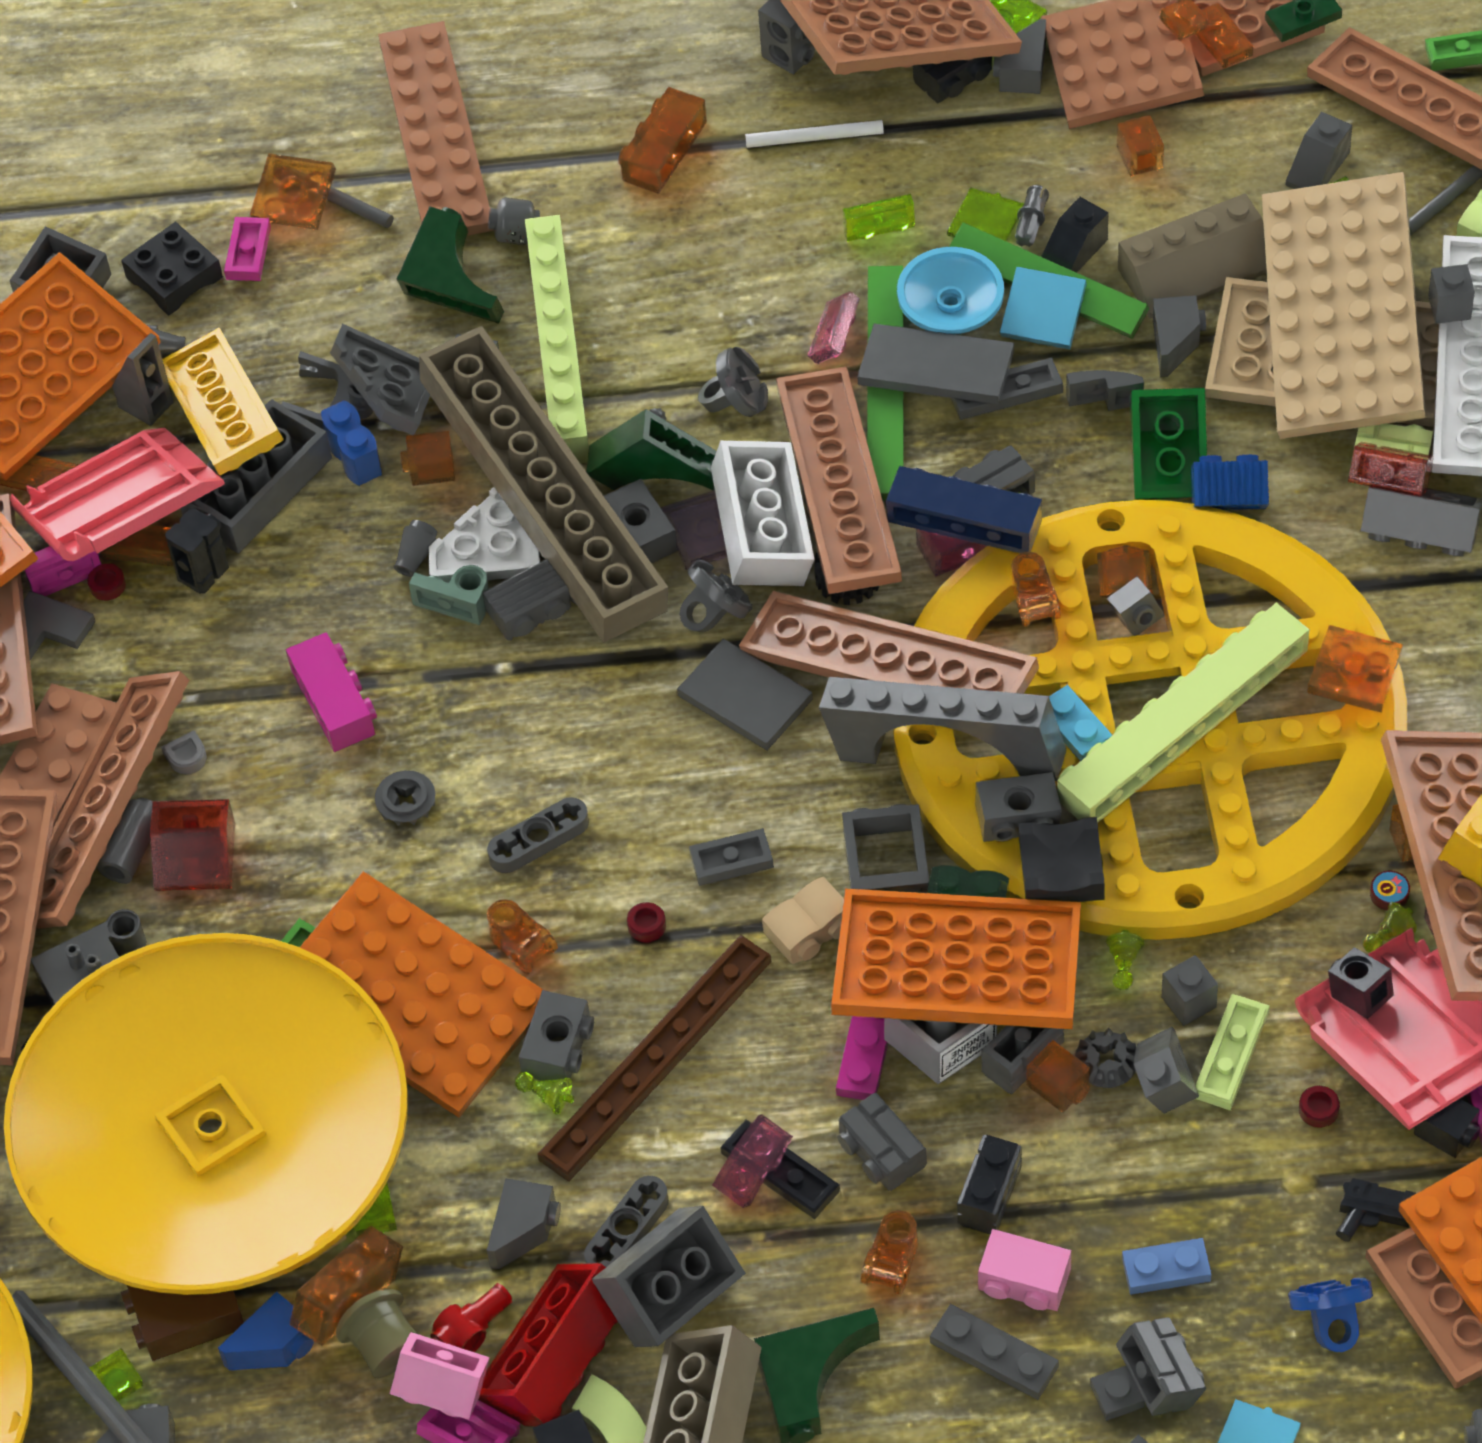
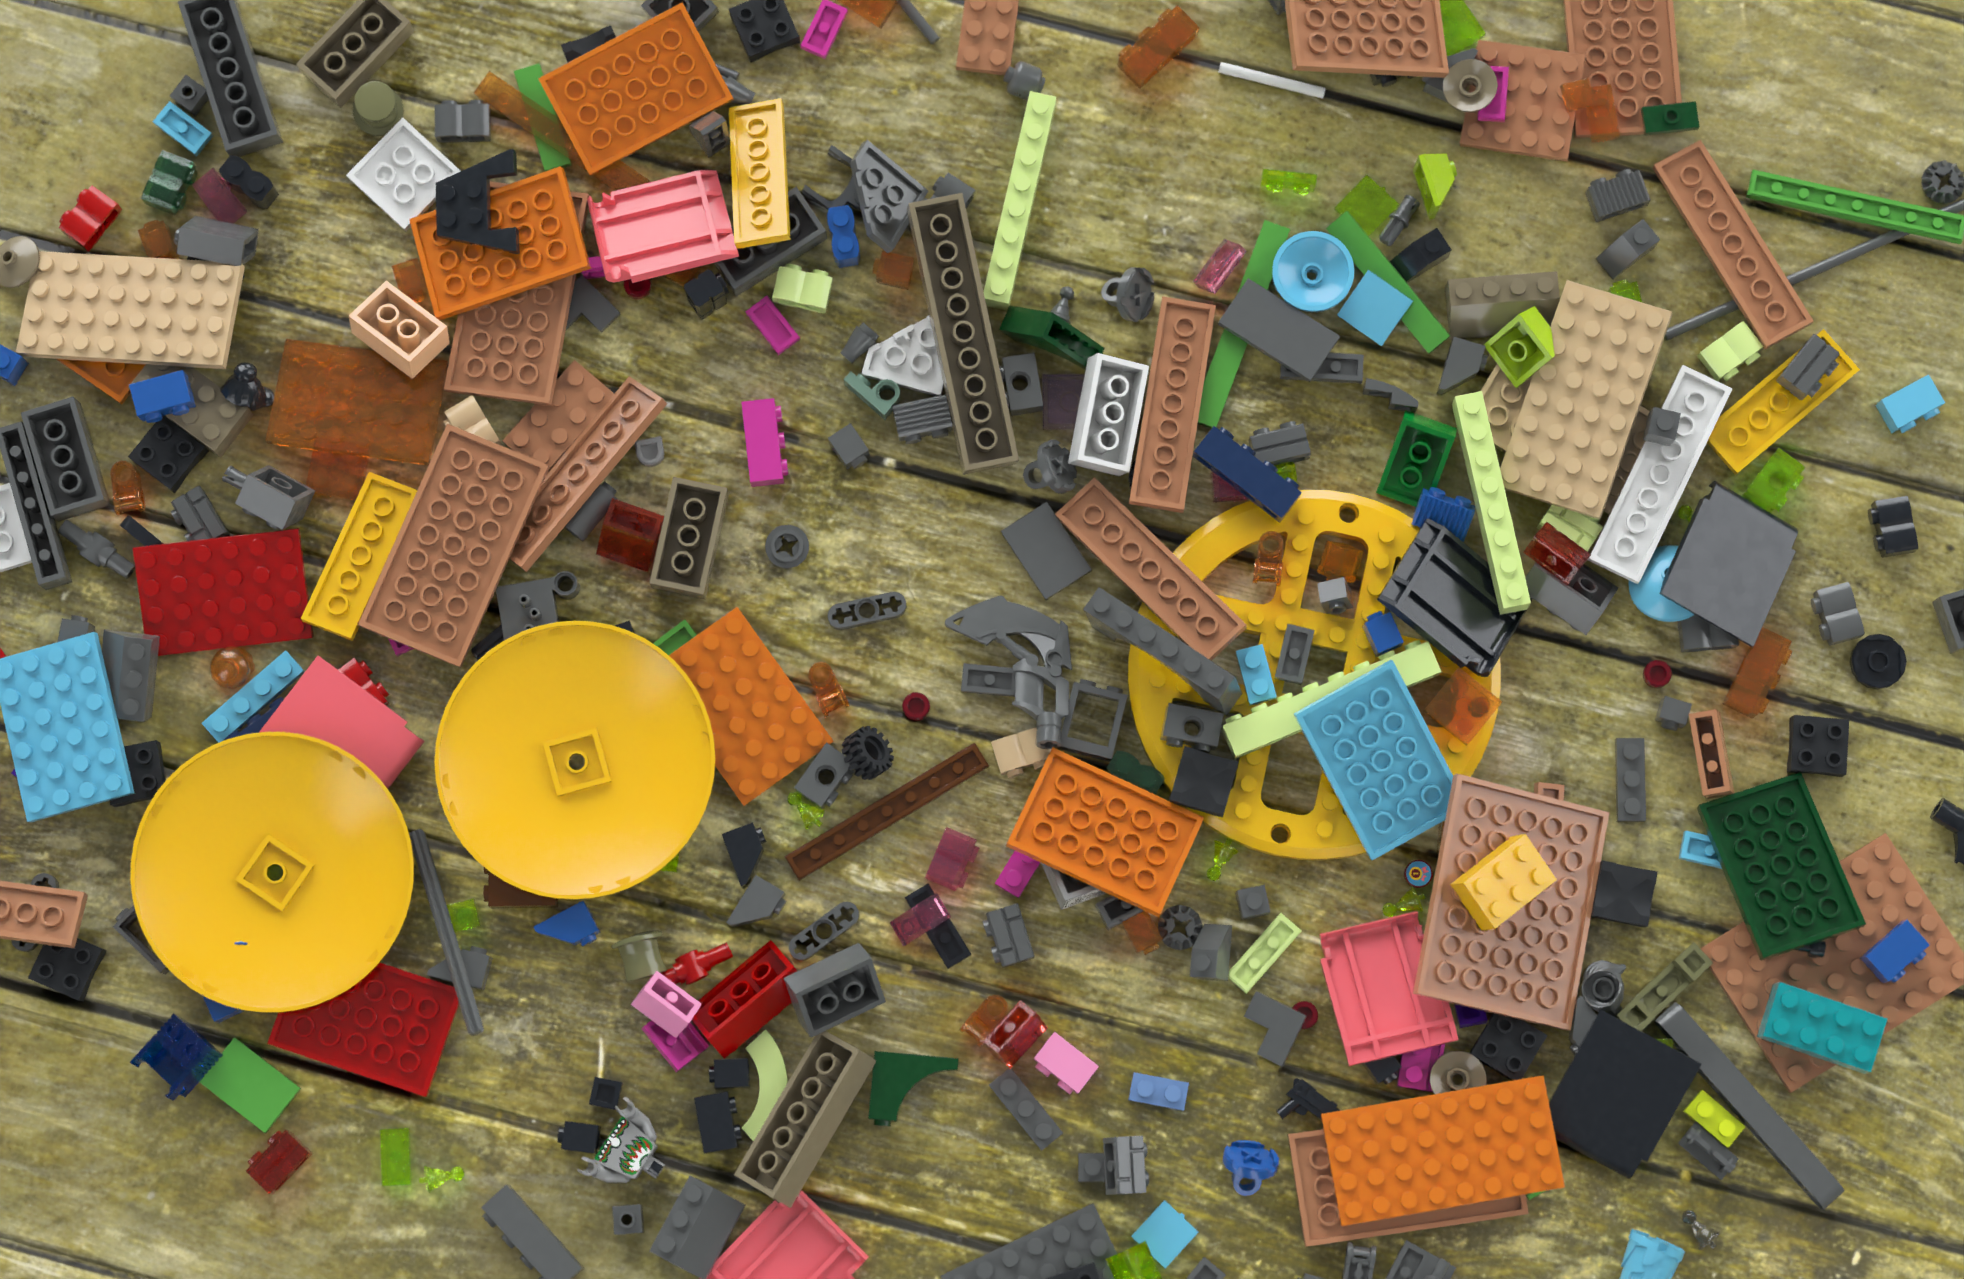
camera: 15 degrees right, 25 degrees up
clear orange brick [289,1226,403,1346] -> none
dark green arch [396,206,504,324] -> none
black brick [957,1135,1022,1234] -> none
clear orange brick [1117,115,1164,177] -> none
brick [1328,947,1394,1019] -> none
none -> dark tan brick [650,477,729,600]
none -> black slope [722,822,766,888]
none -> dark pink tile [745,296,800,356]
none -> yellowish green brick [772,264,833,313]
none -> dark grey brick [828,423,870,470]
none -> black tyre [842,726,894,780]
none -> clear pink brick [925,827,980,892]
none -> dark grey piece [945,596,1072,750]
none -> clear red brick [982,1000,1048,1069]
none -> dark grey tile [1244,991,1307,1067]
none -> dark grey plate [1274,624,1315,685]
none -> medium azure plate [1293,660,1453,860]
none -> blue brick [1363,611,1404,657]
none -> black piece [1377,518,1532,677]
none -> lime slope [1413,154,1457,220]
none -> dark tan dish [1443,59,1498,112]
none -> yellowish green brick [1452,391,1531,615]
none -> dark pink tile [1478,66,1509,122]
none -> lime slope [1484,306,1555,388]
none -> dark grey brick [1585,169,1651,223]

